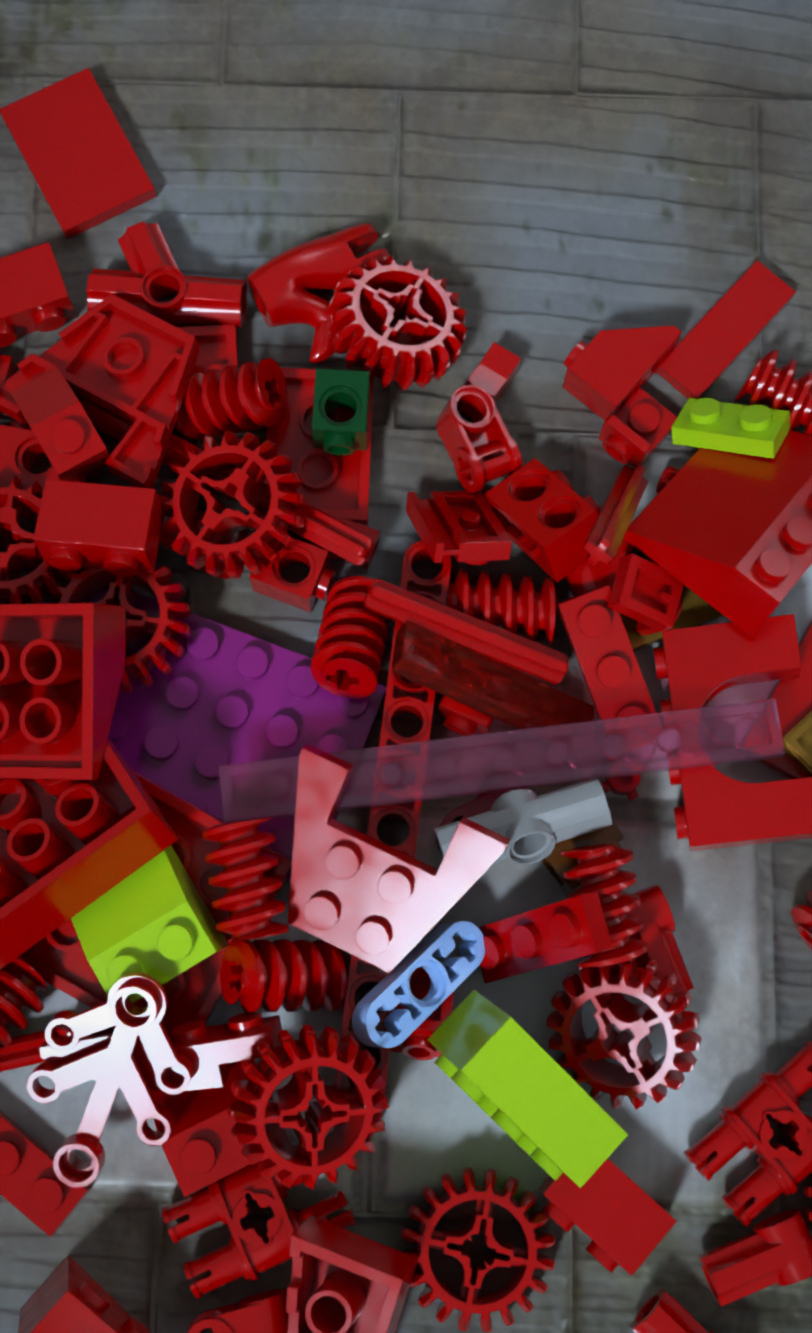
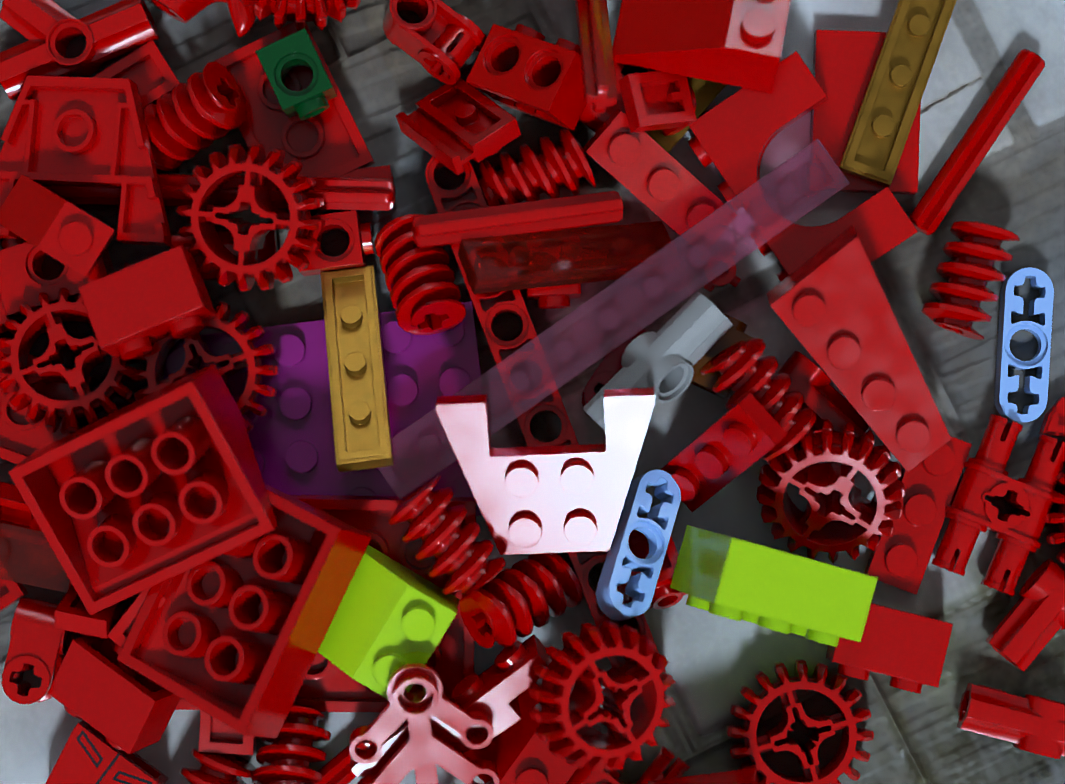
camera: 20 degrees left, 10 degrees up
none -> pearl gold tile [320,265,394,472]
none -> red wedge [766,225,951,472]
none -> red plate [864,436,972,595]

